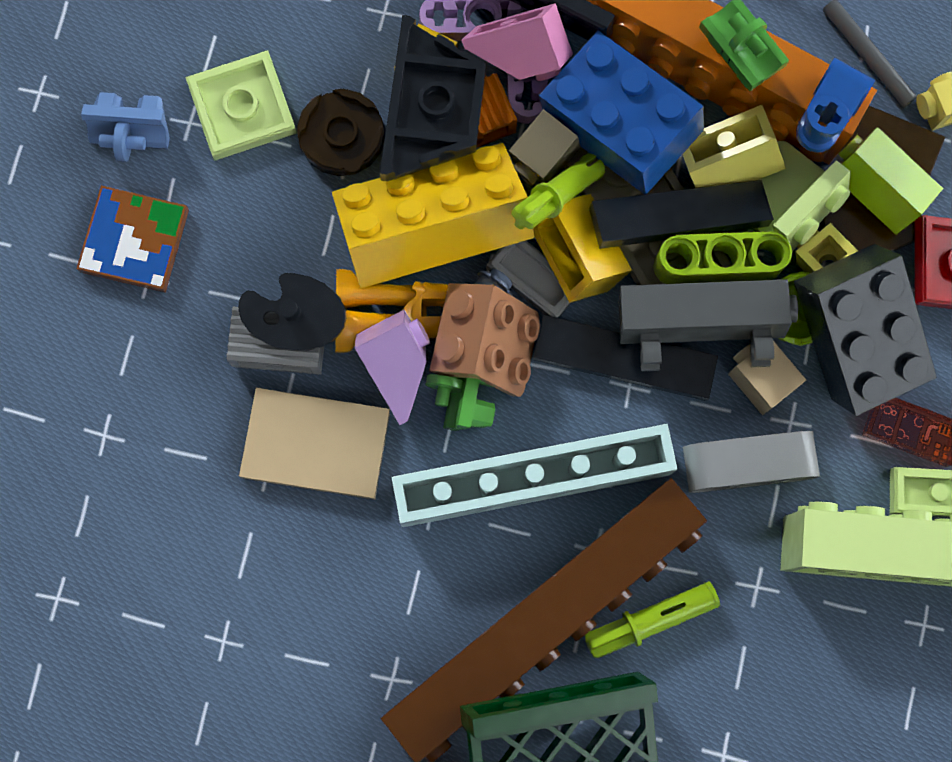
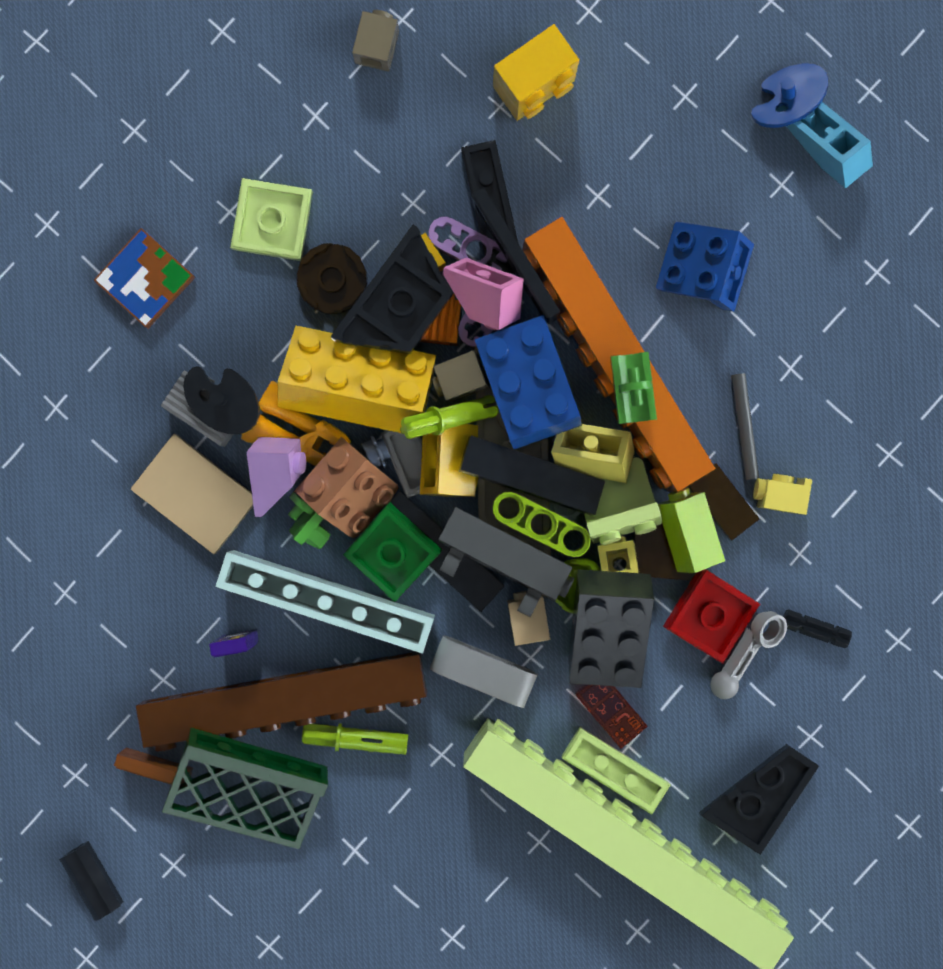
camera: 35 degrees right, 10 degrees up
medium blue hips [81,92,170,162] -> none
blue piece [796,57,875,152] -> none
none -> dark purple tile [209,630,259,658]
none -> green tile [343,503,442,602]

